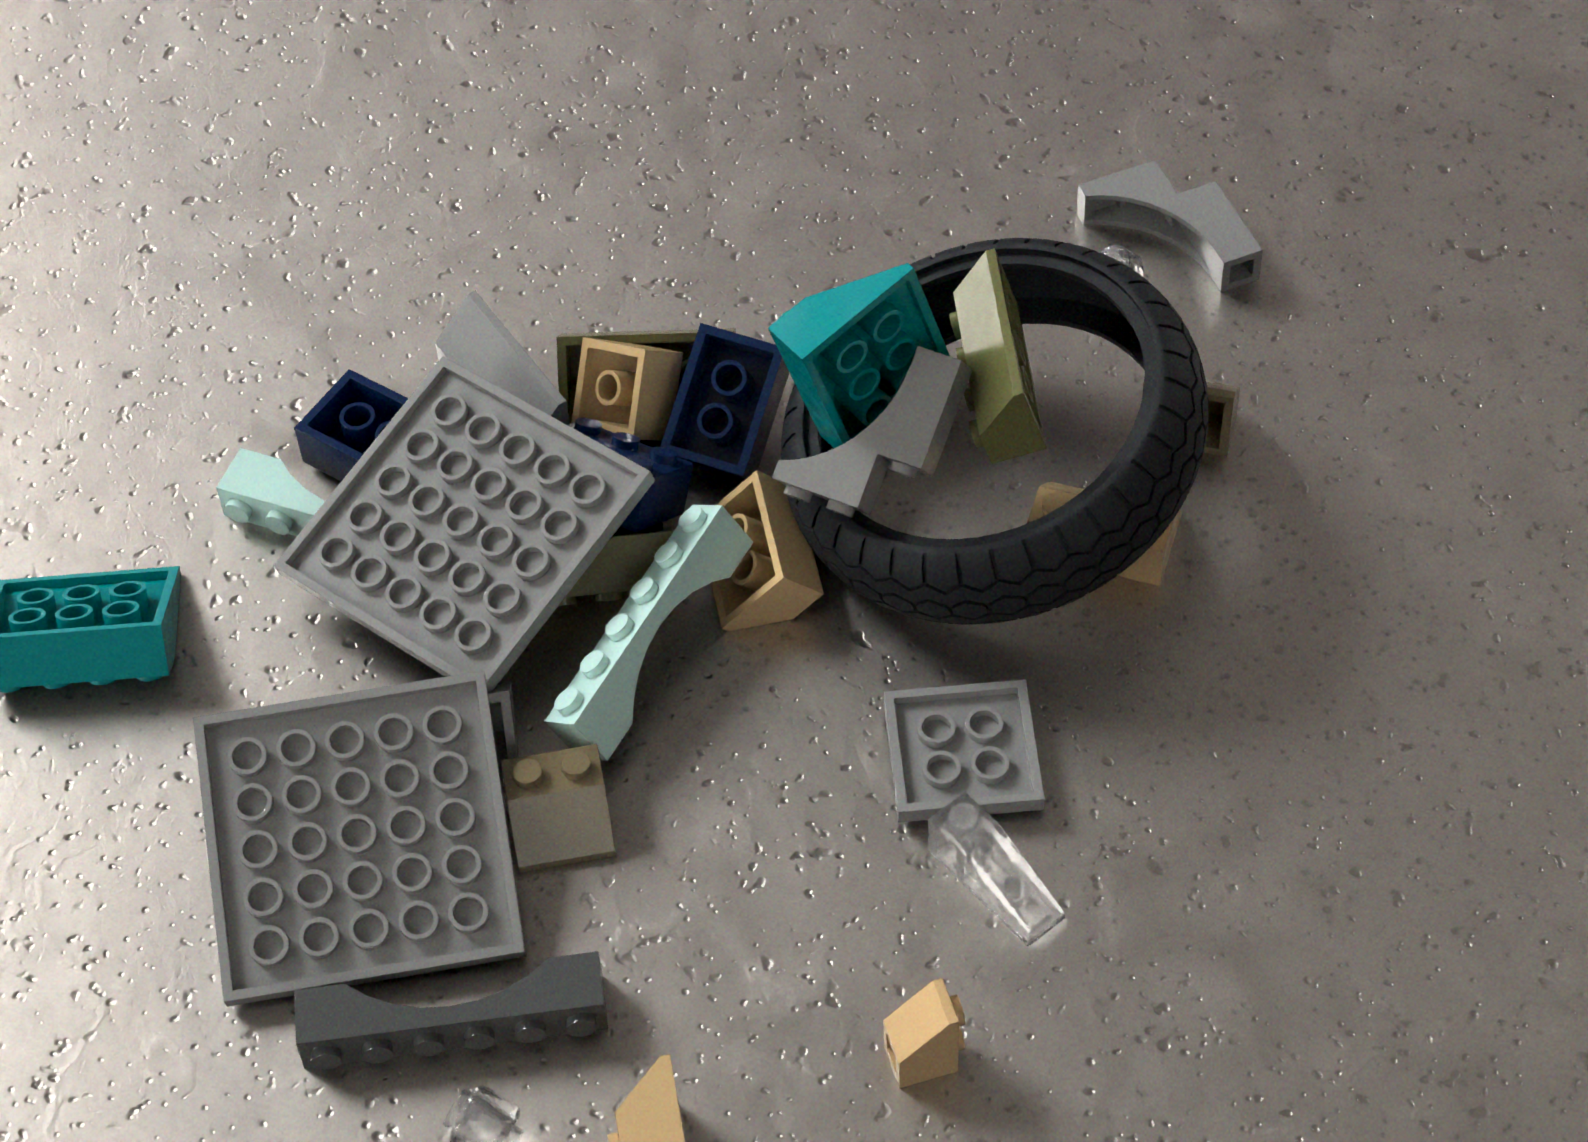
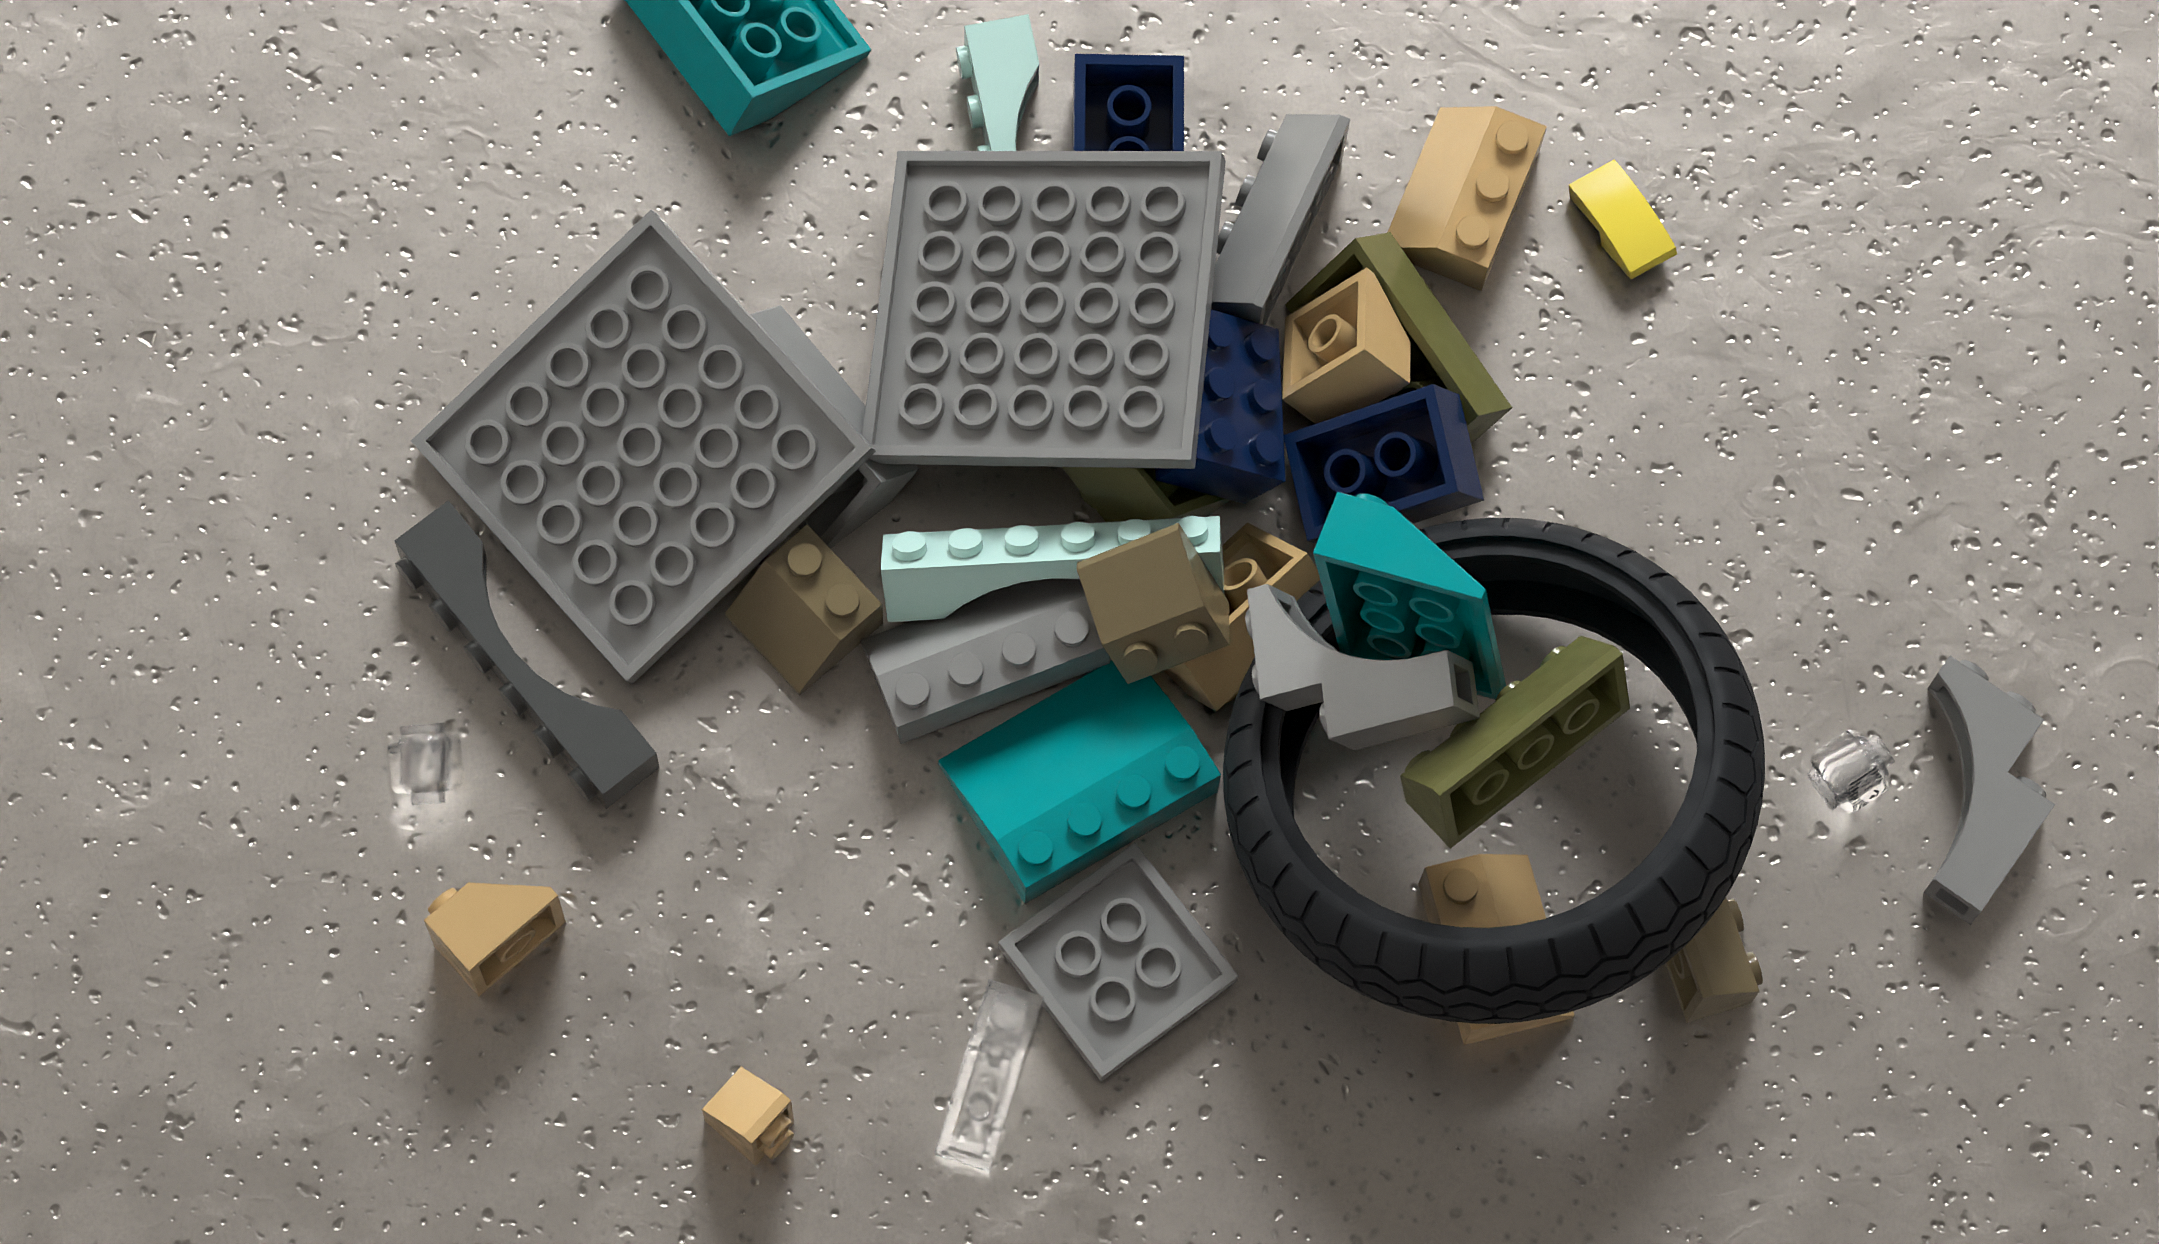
camera: 50 degrees right, 20 degrees up
none -> light grey slope [860,578,1110,744]
none -> teal slope [938,660,1221,904]
none -> dark tan slope [1077,523,1230,684]
none -> tan slope [1388,106,1547,291]
none -> light yellow slope [1568,159,1677,280]

